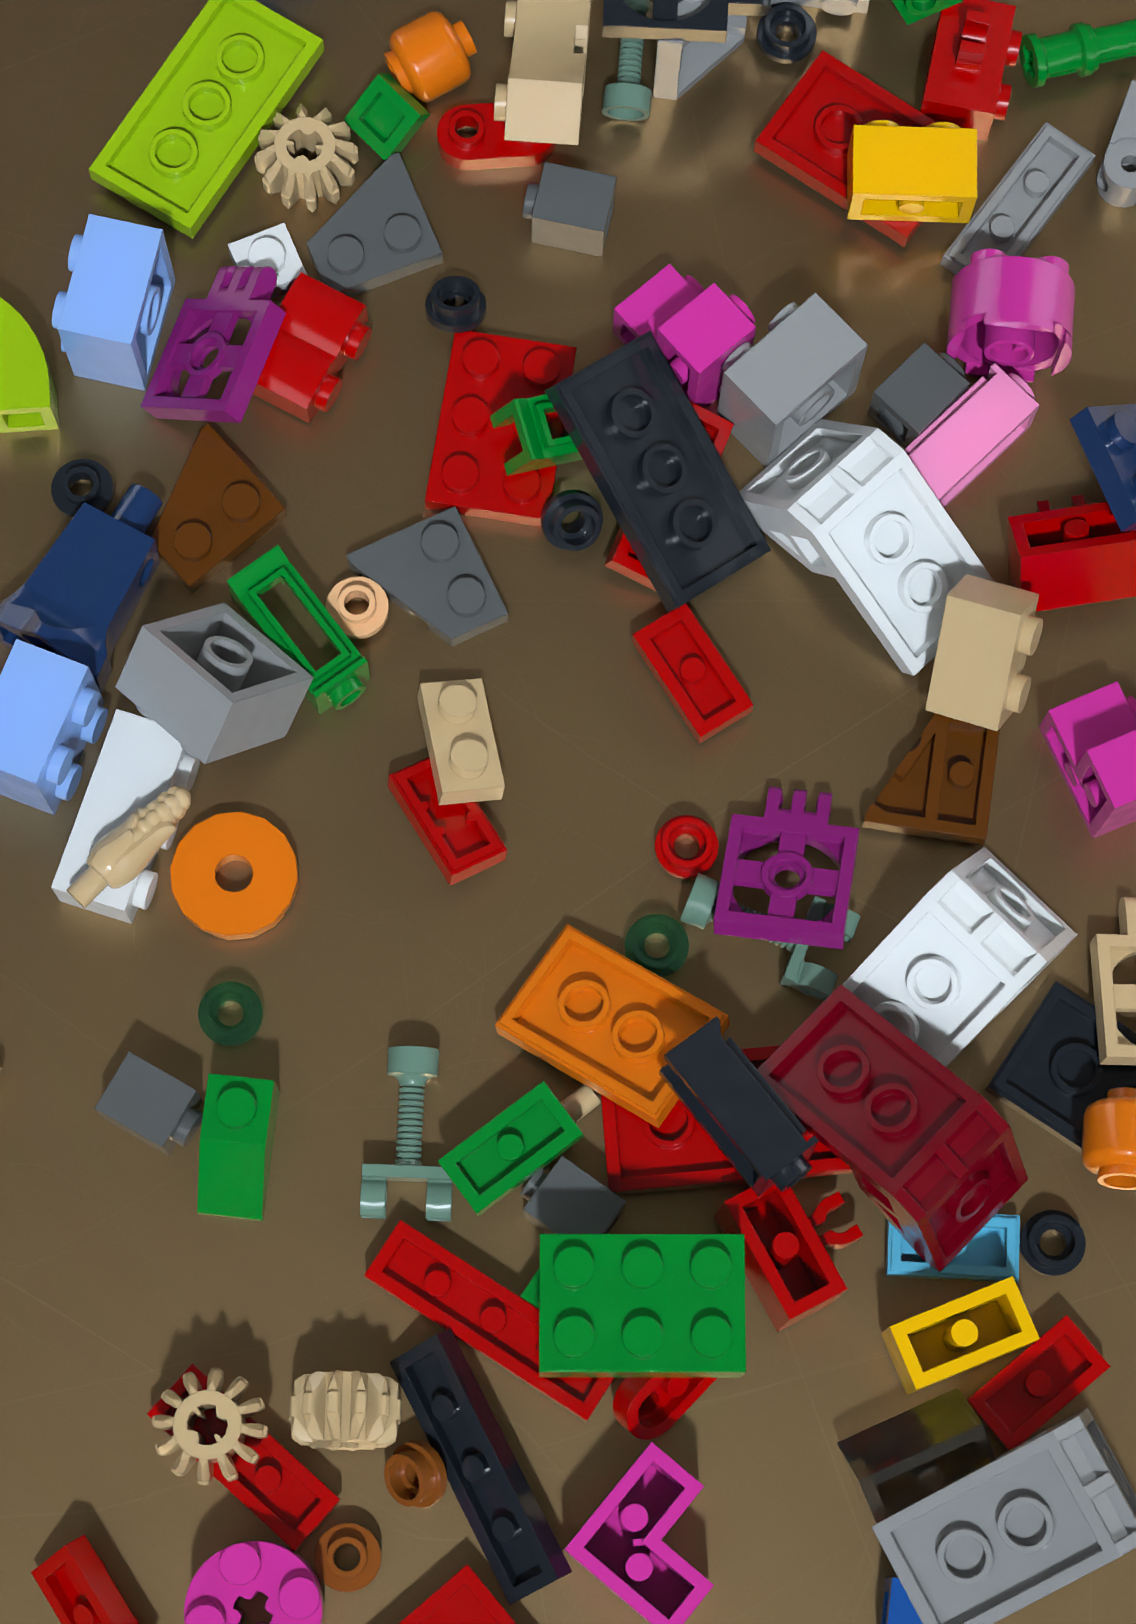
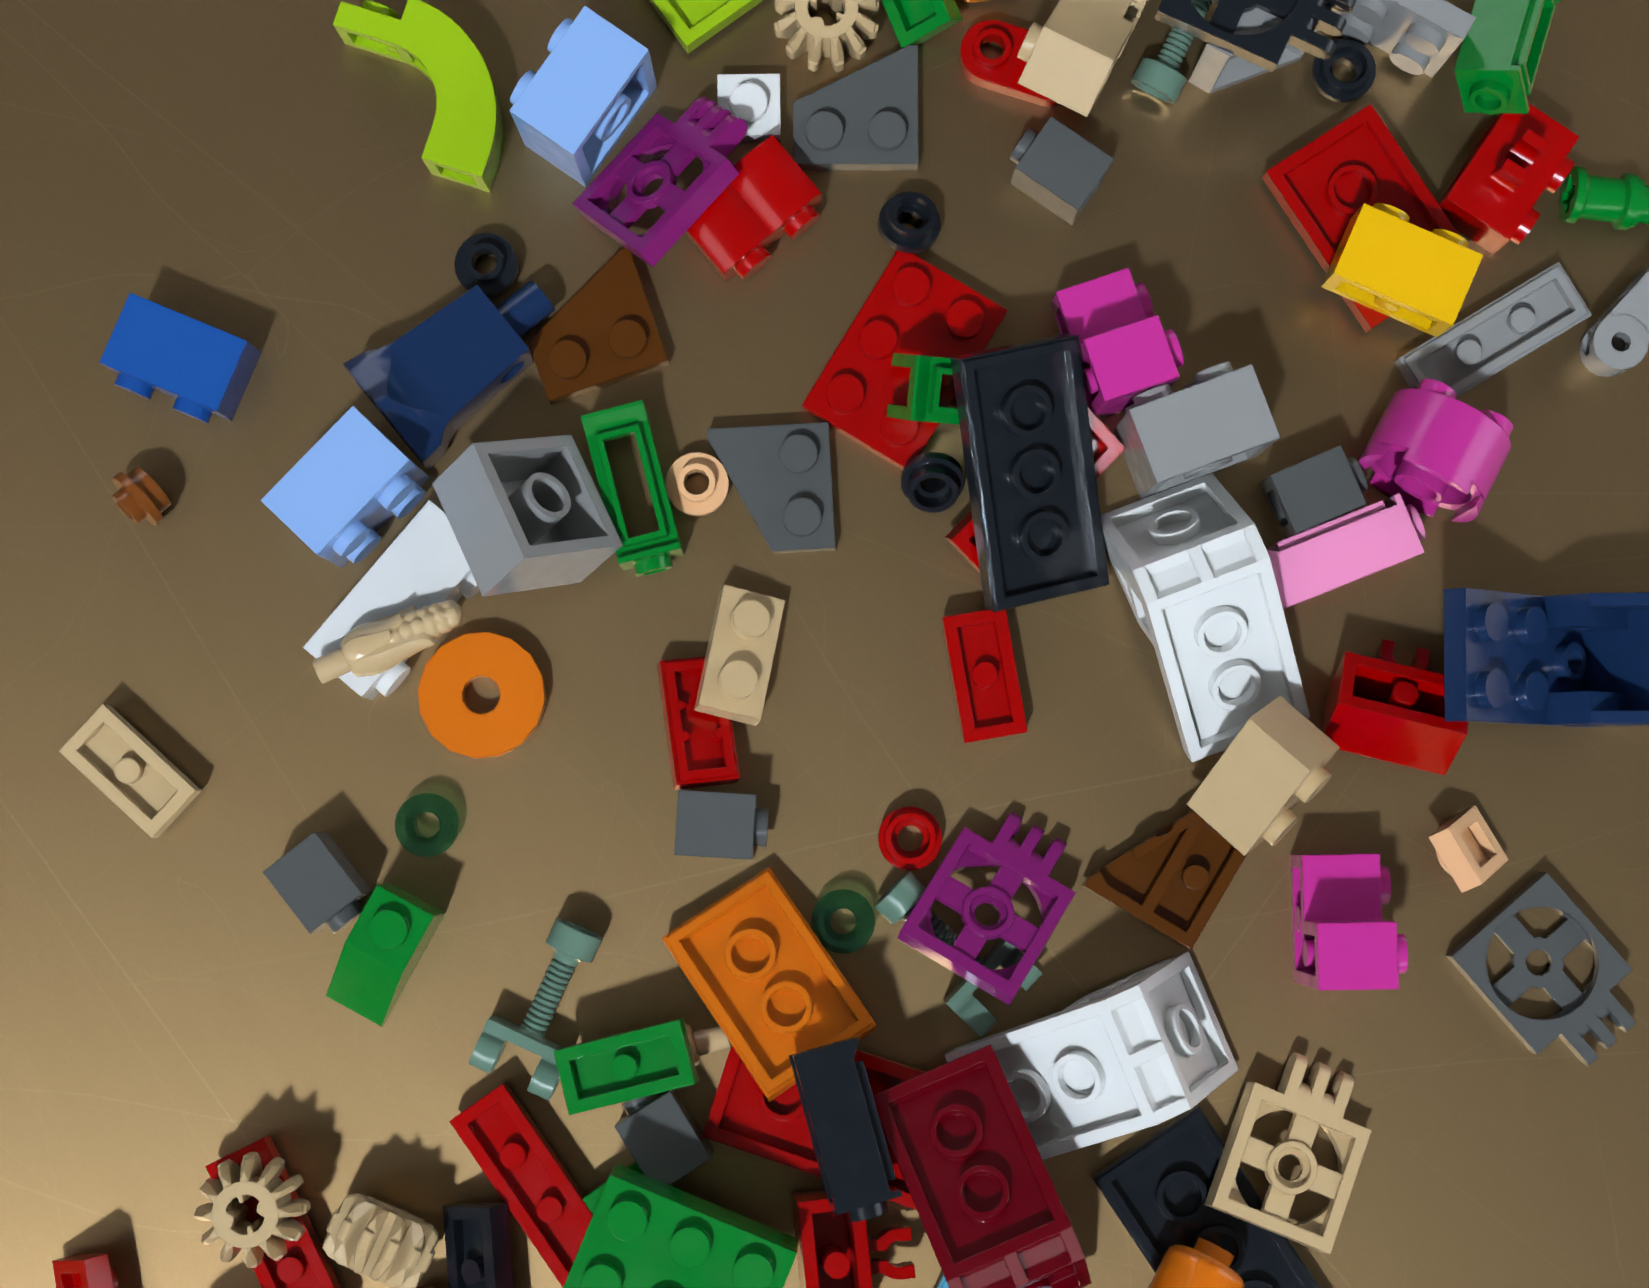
camera: 25 degrees right, 10 degrees up
none -> dark grey brick [674,790,769,860]

